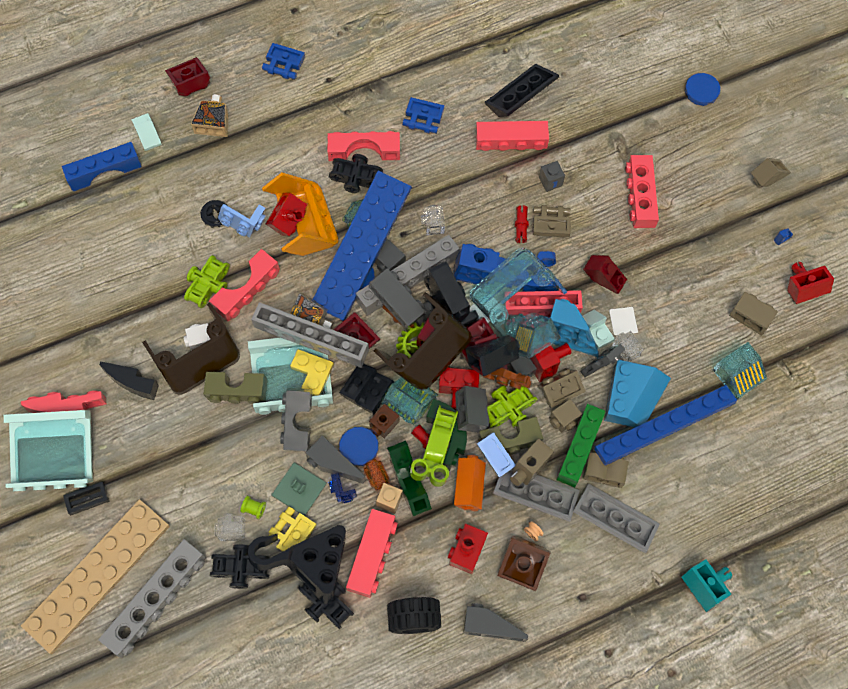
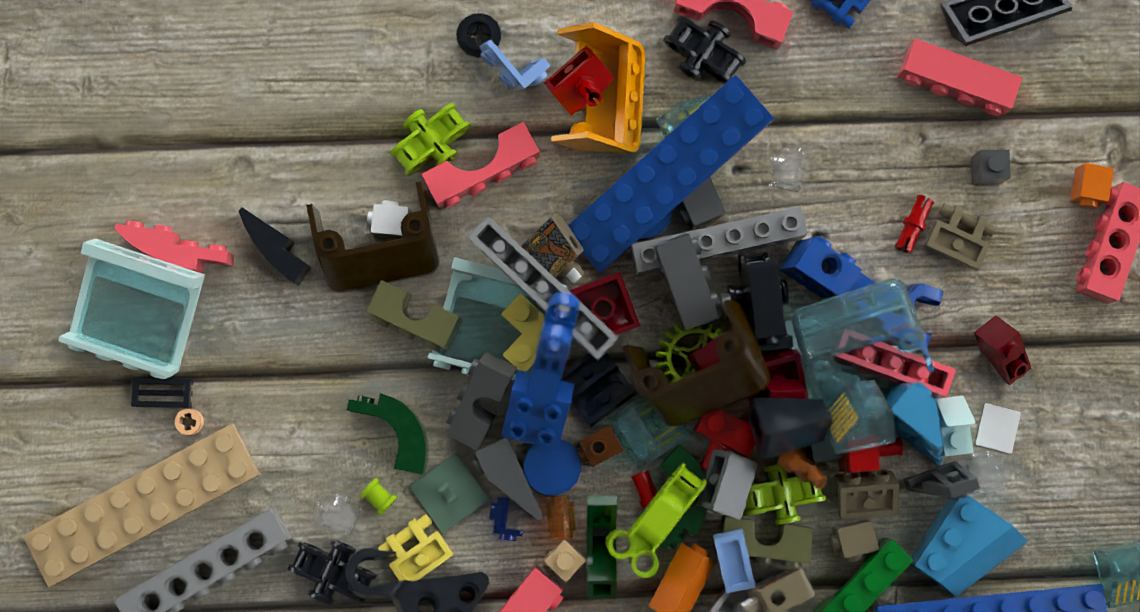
camera: 20 degrees right, 15 degrees up
none -> light nougat bush [175,409,204,435]
none -> dark green arch [346,394,429,475]
none -> blue brick [501,292,579,450]
none -> orange brick [1070,163,1114,209]

